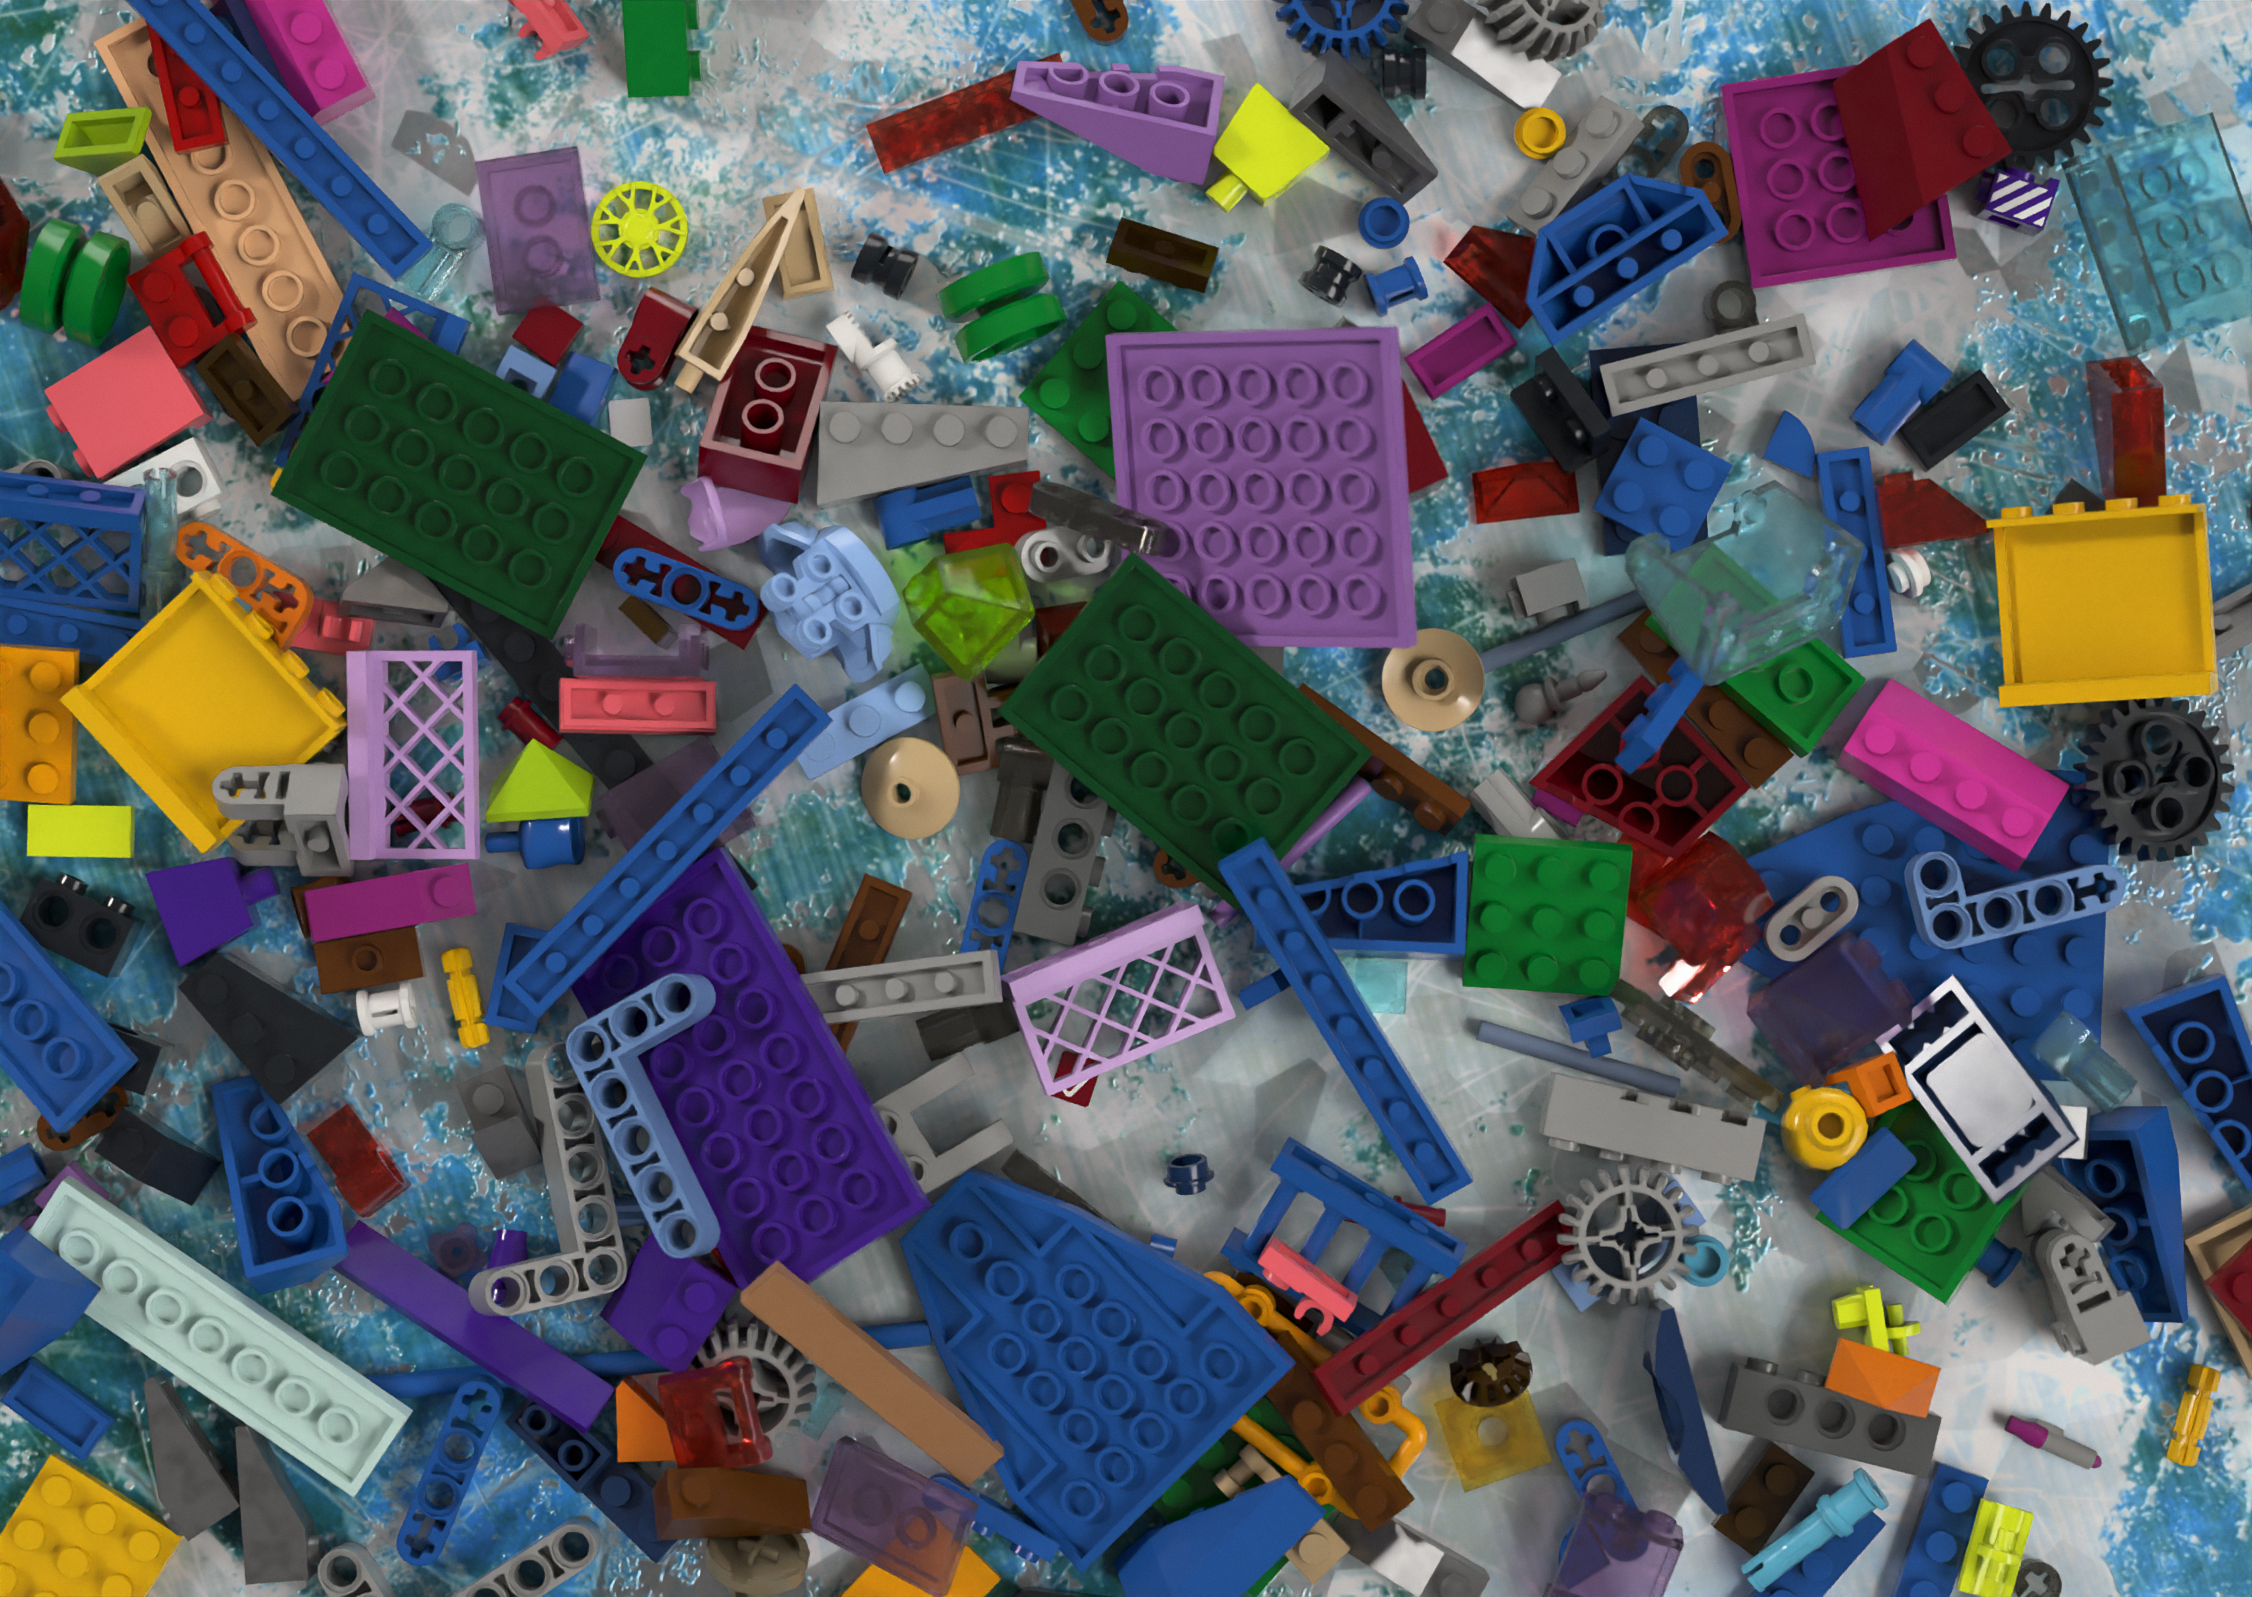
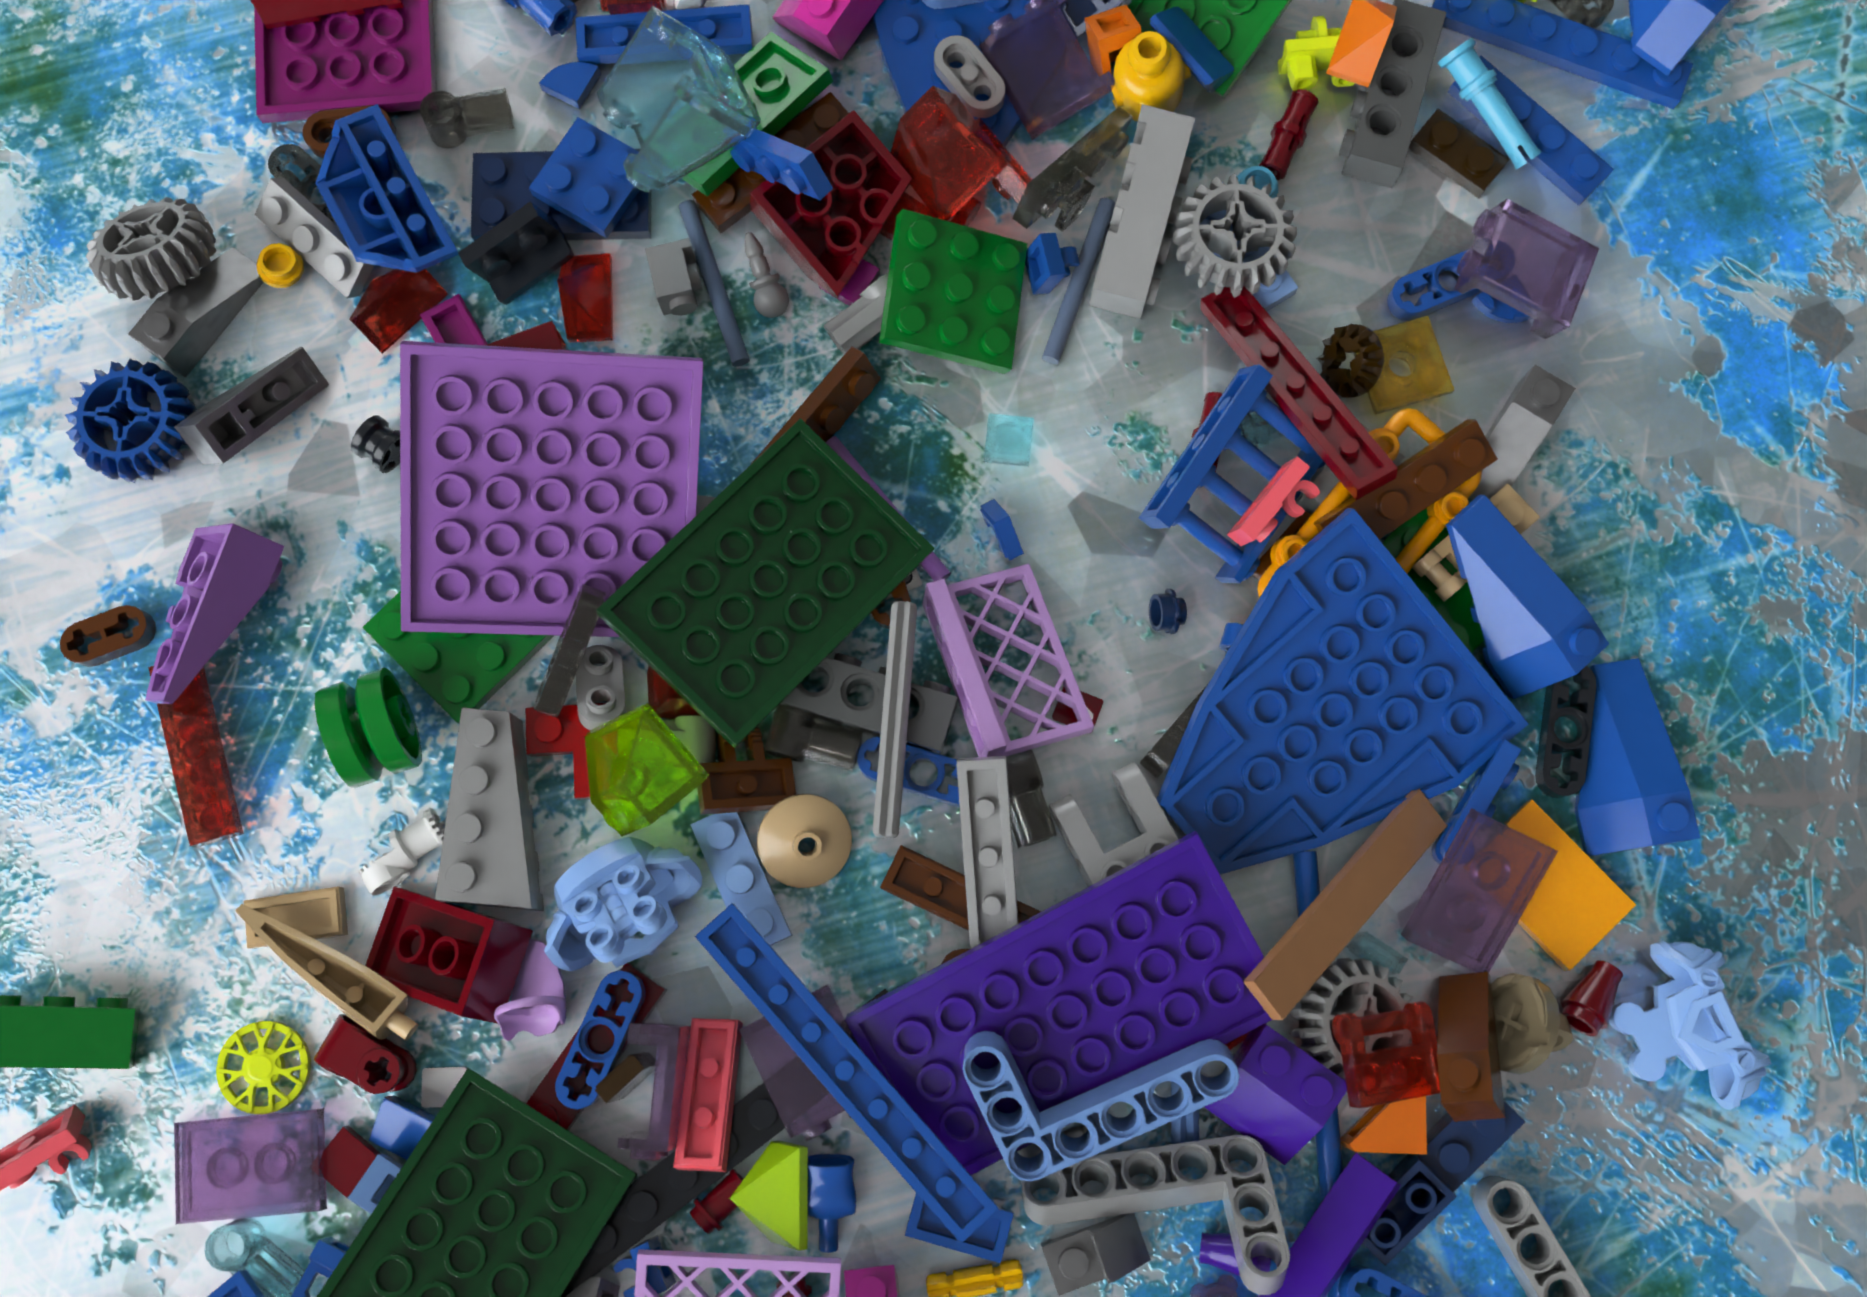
camera: 90 degrees left, 10 degrees down
black wheel [851,231,919,300] -> none
blue piece [872,475,982,550] -> none
dark brown plate [1106,217,1219,294] -> none
neon yellow torso [1205,82,1330,214] -> none
blue plate [1218,836,1473,1206] -> none
blue wedge [1253,851,1468,961] -> none
blue plate [1358,197,1410,250] -> none
blue bush [1363,256,1428,317] -> none
black wheel [1382,48,1427,100] -> none
tan dish [1382,628,1485,732] -> none
light grey plate [1599,313,1816,417] -> none
dark blue slope [1643,1298,1729,1516] -> none
none -> light grey axle [873,601,917,838]
none -> dark red pin [1259,89,1319,180]

